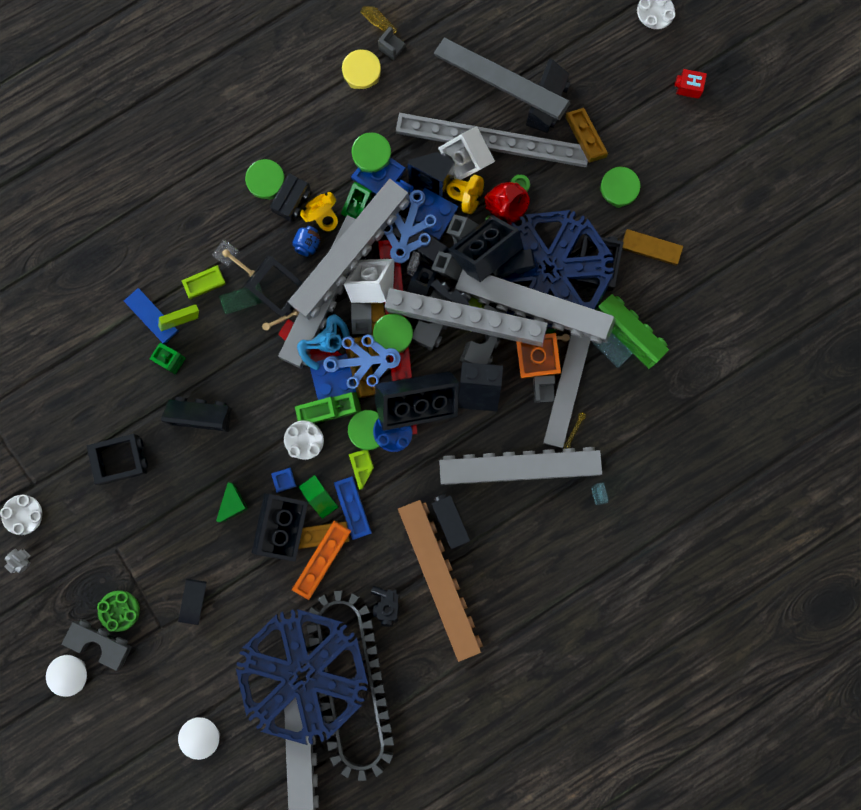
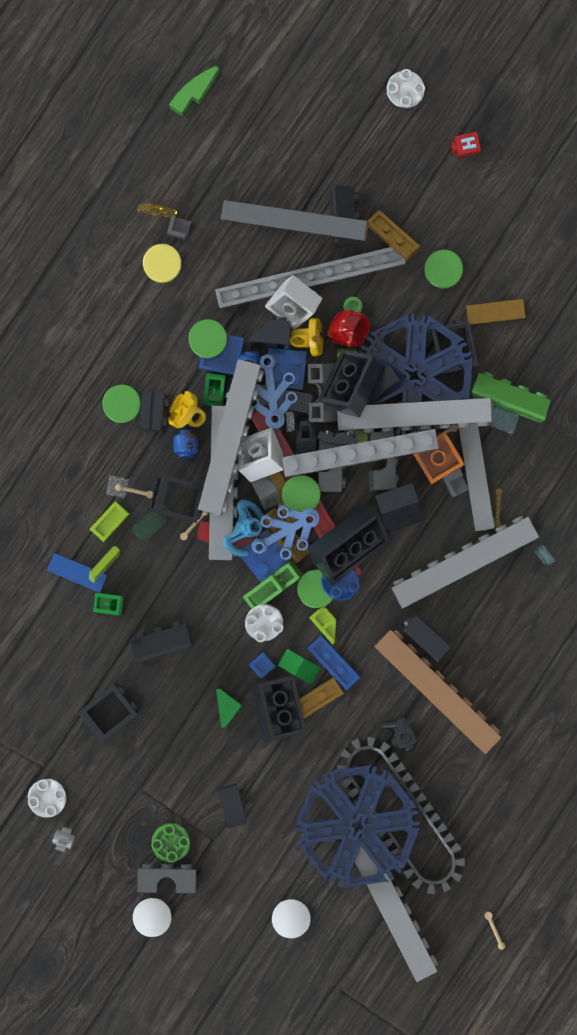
camera: 25 degrees left, 5 degrees up
orange tile [292,520,351,600] -> none

